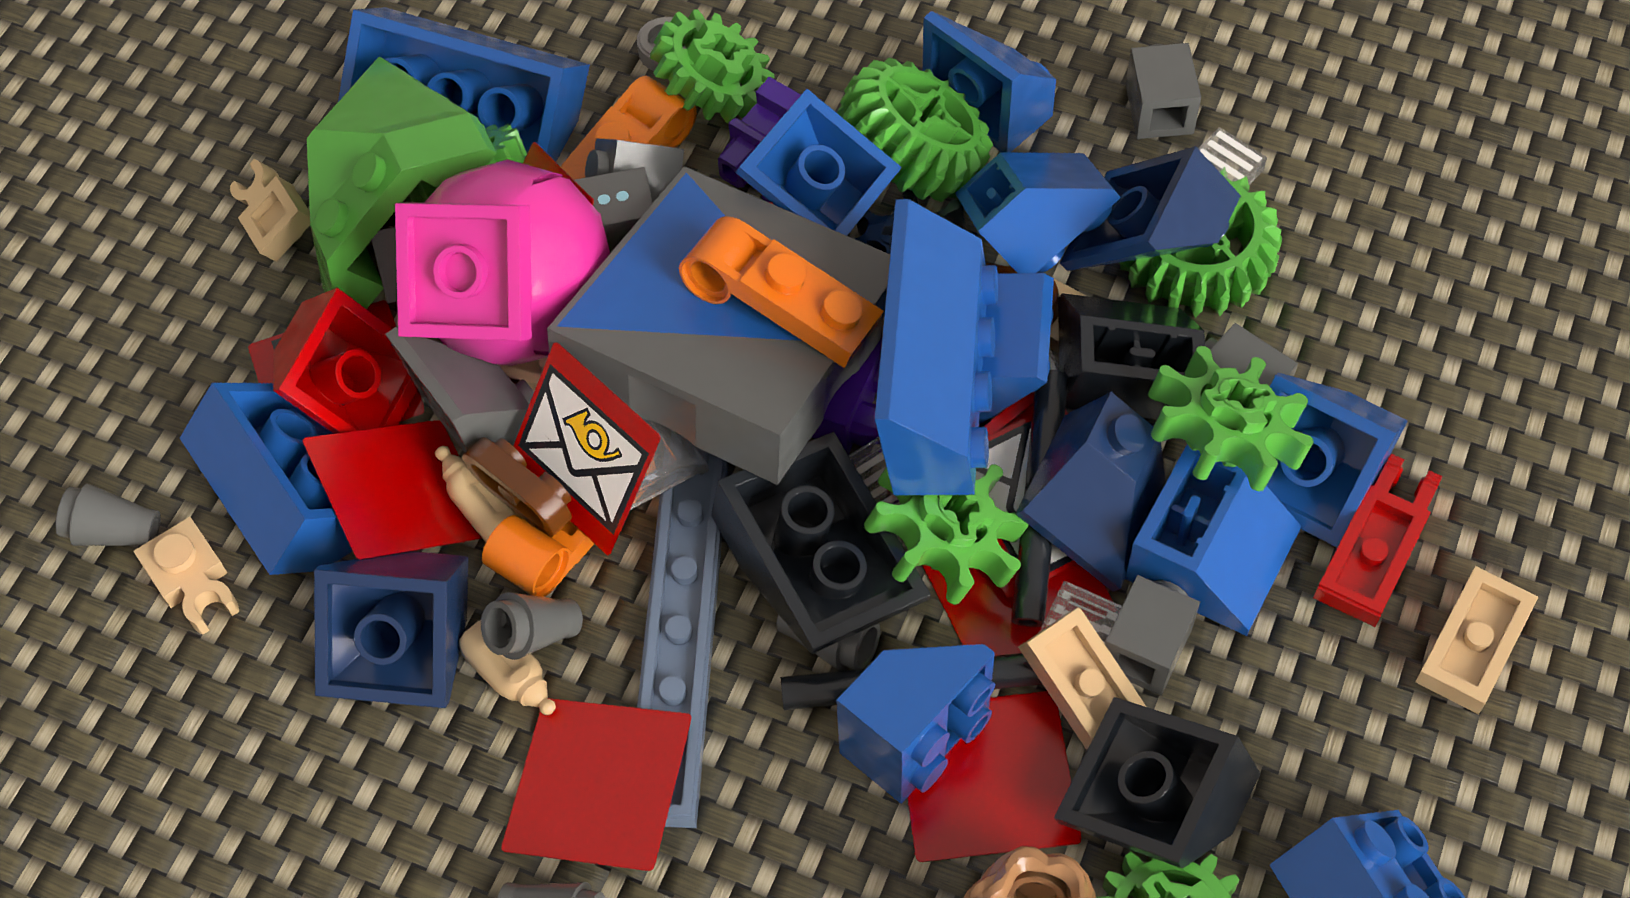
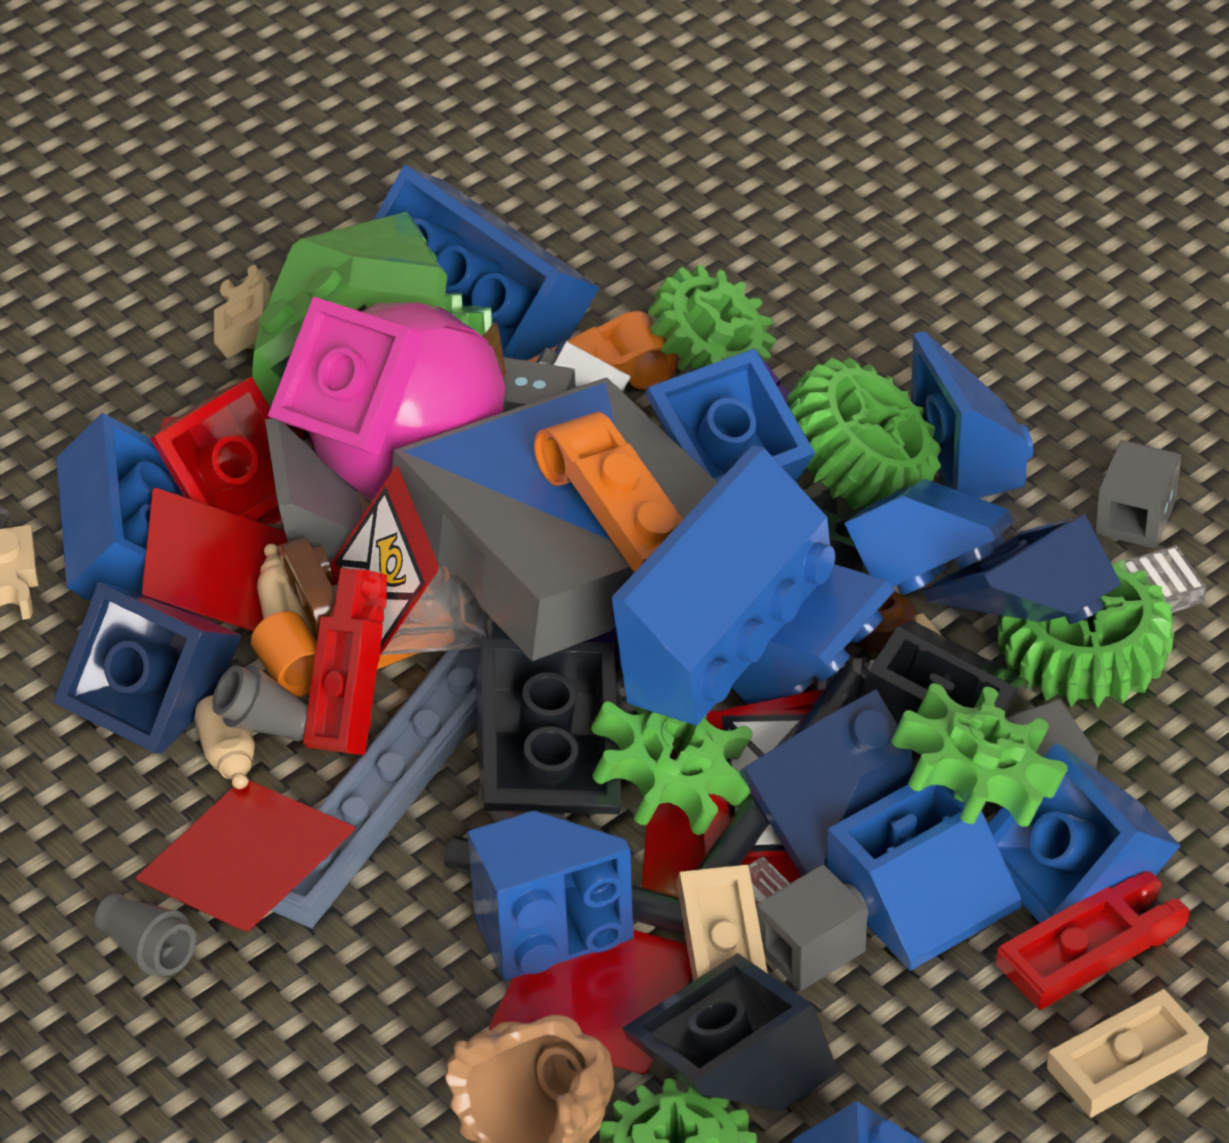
camera: 25 degrees right, 15 degrees down
none -> red hinge [303,568,387,755]

